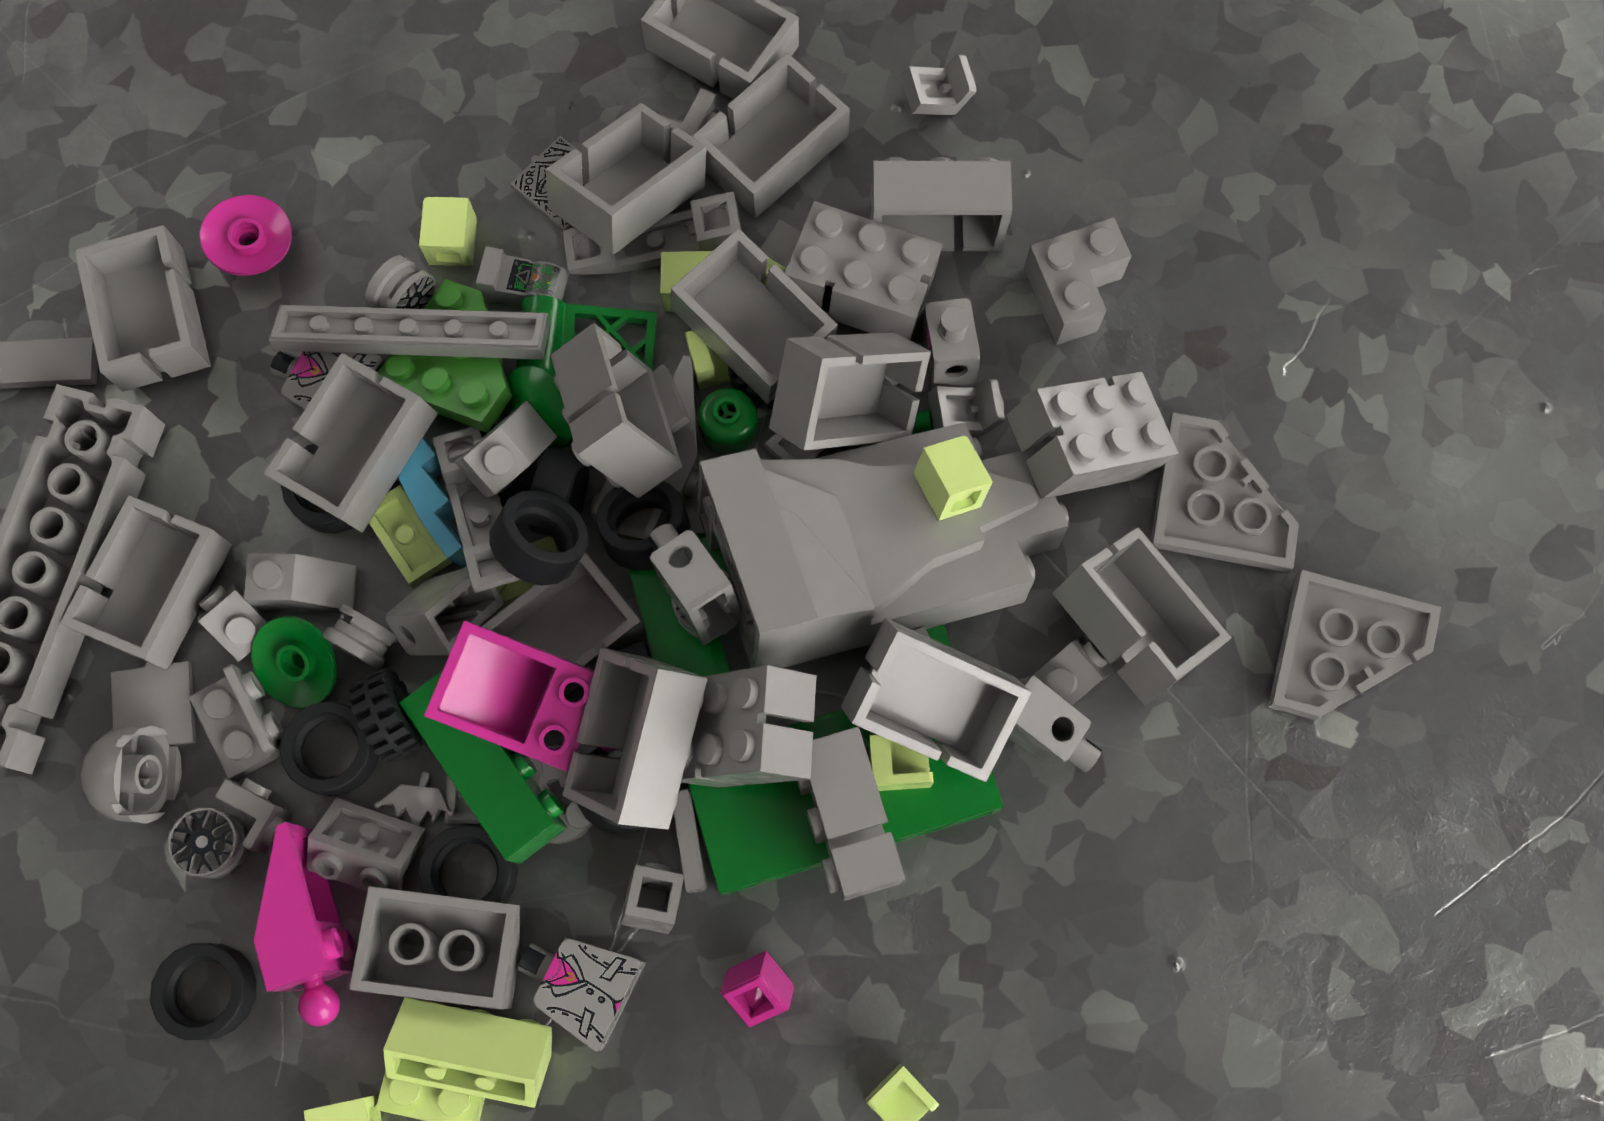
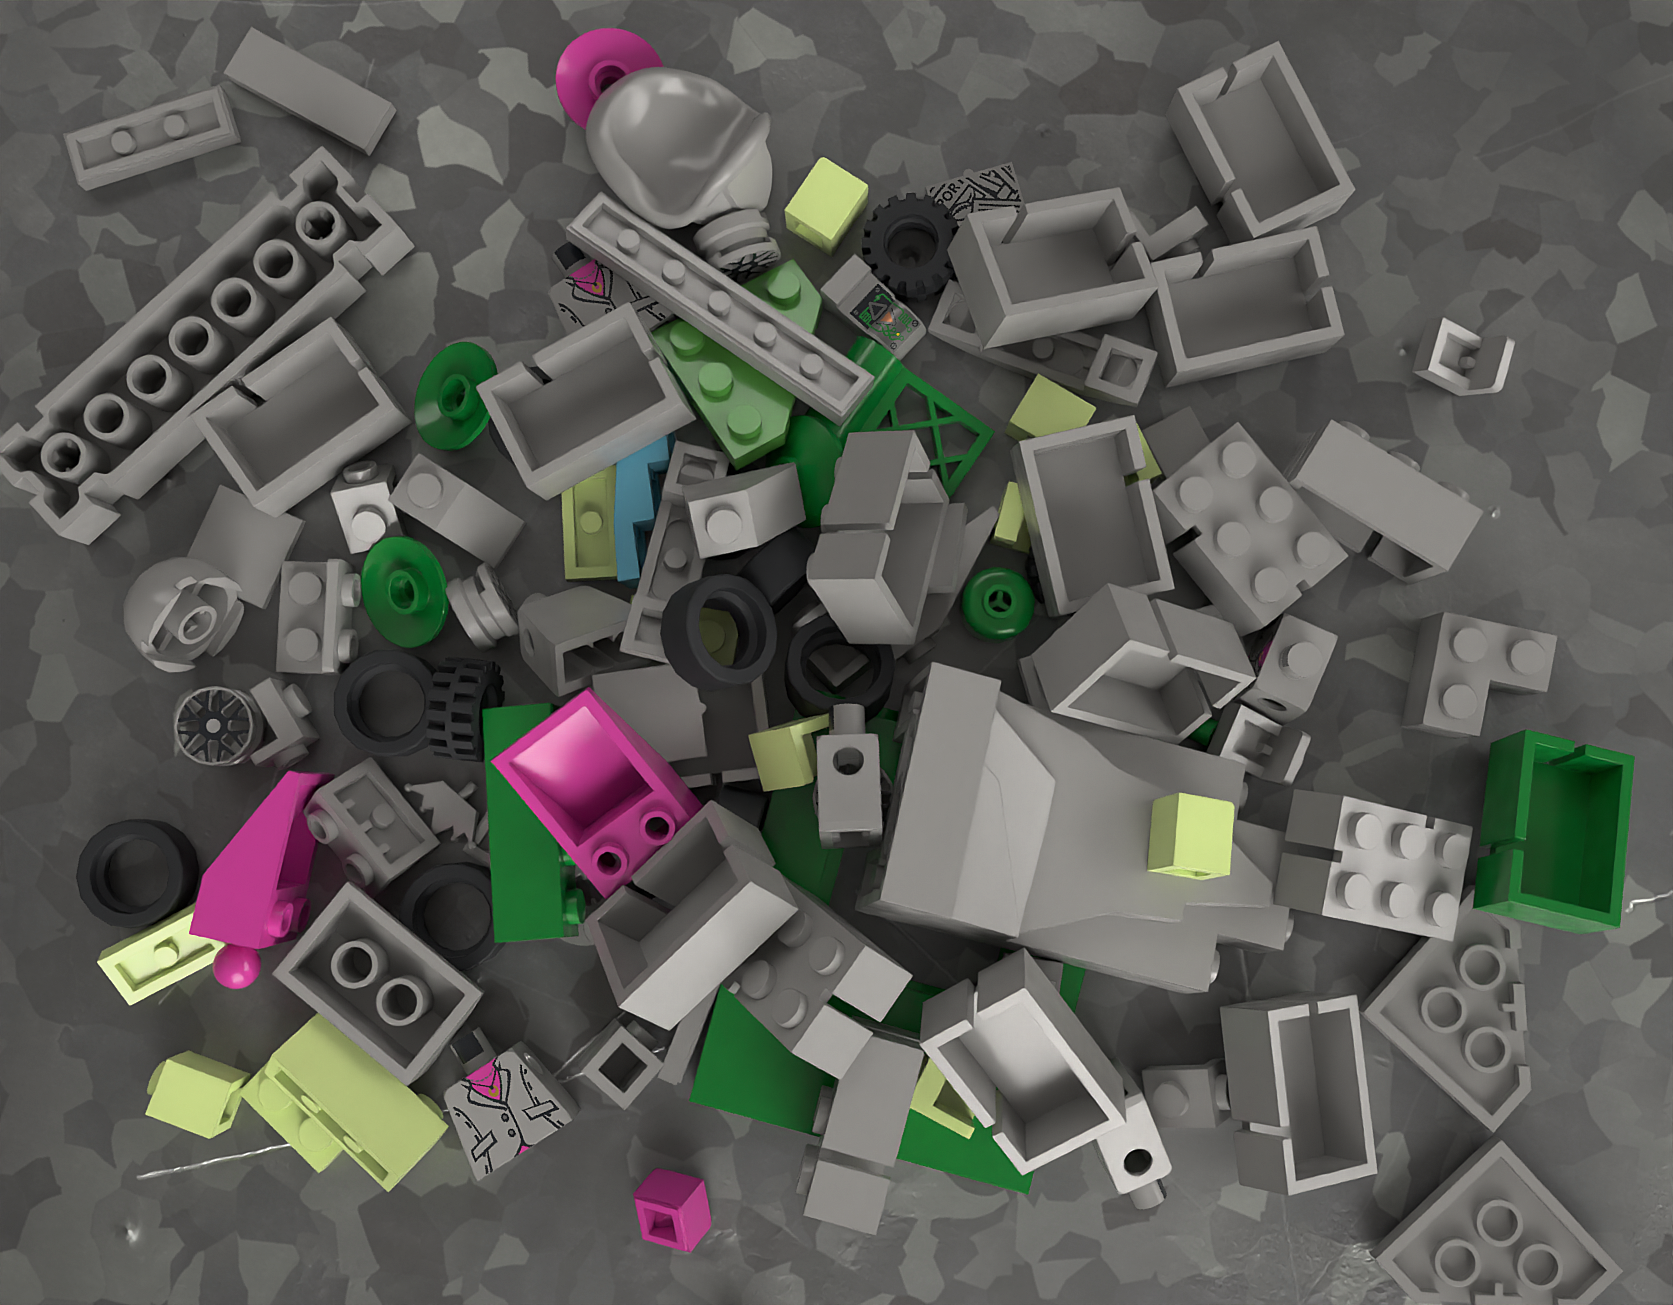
camera: 35 degrees right, 10 degrees up
light grey piece [74,225,211,392] -> none
none -> yellowish green plate [97,903,230,1005]
none -> green dish [414,342,498,451]
none -> light grey piece [586,67,772,229]
none -> light grey piece [592,664,708,762]
none -> yellowish green panel [748,713,829,792]
none -> black tyre [862,193,959,302]
none -> green piece [1472,729,1635,934]

